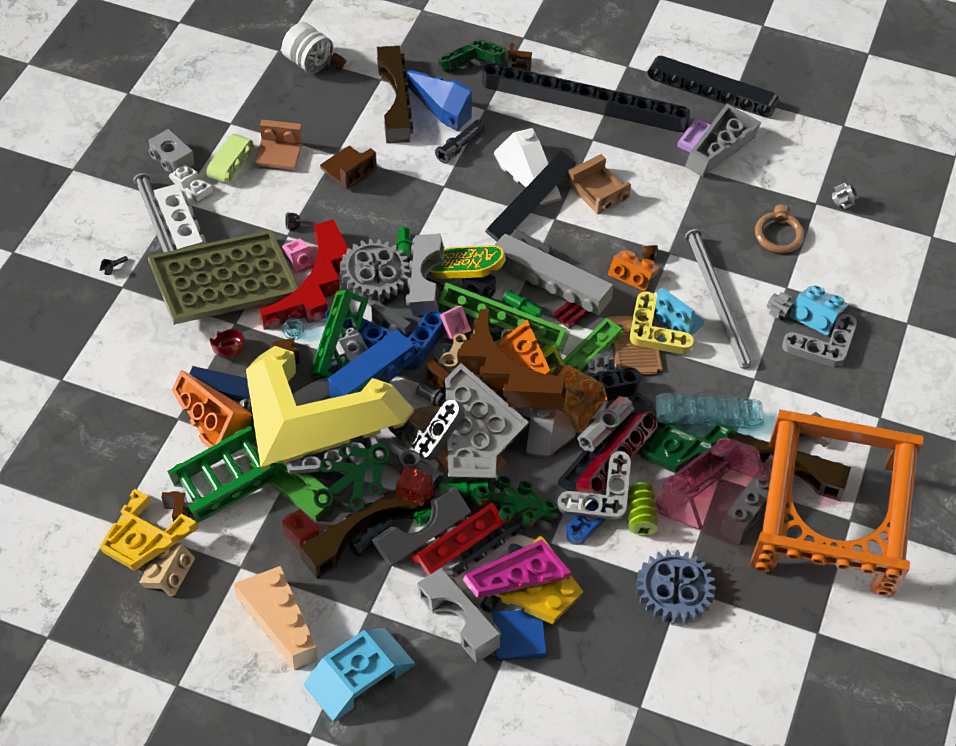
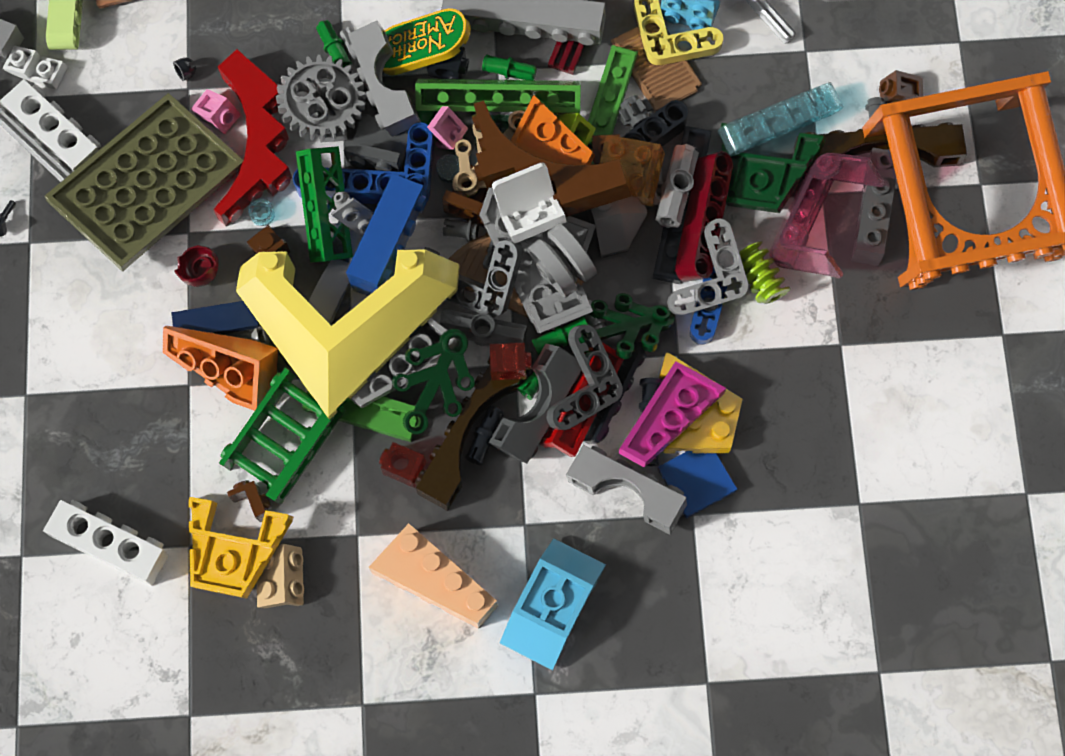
camera: 20 degrees left, 20 degrees up
sand blue gear [636,549,716,624] -> none
none -> white brick [43,500,169,586]
none -> white bracket [492,163,567,243]
none -> light grey wheel [527,224,597,298]
none -> dark grey beam [547,325,623,430]

